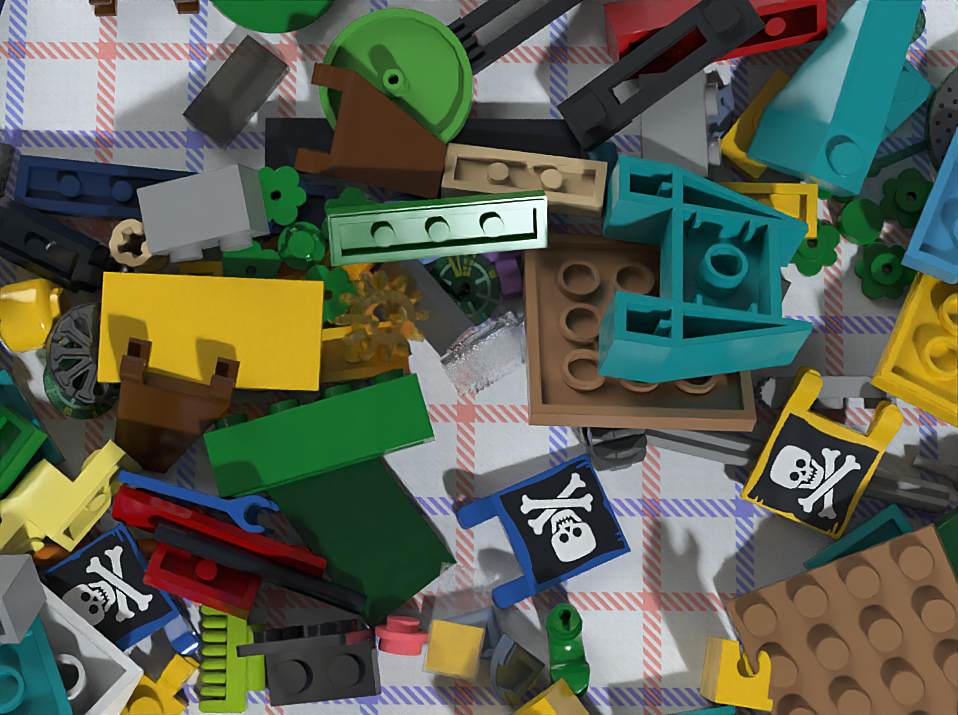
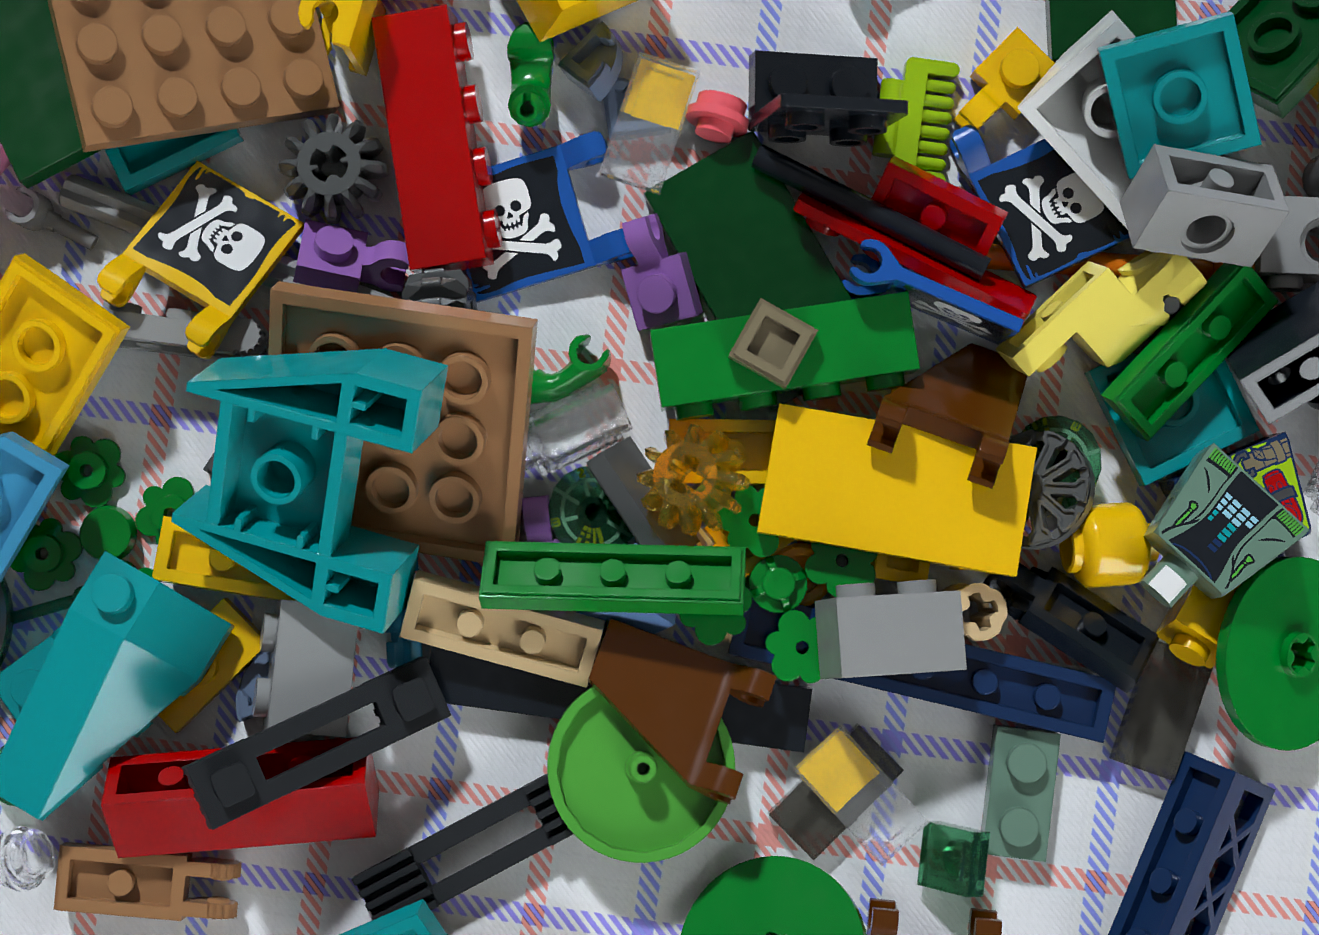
camera: 170 degrees left, 5 degrees up
none -> dark grey gear [278,114,389,224]
none -> medium lavender plate [293,219,409,293]
none -> red brick [372,4,502,274]
none -> green piece [531,334,611,405]
none -> medium lavender plate [621,213,703,331]
none -> dark tan tile [728,298,818,389]
none -> clear tile [793,725,930,866]
none -> clear green plate [917,821,990,897]
none -> sand green plate [979,724,1061,862]

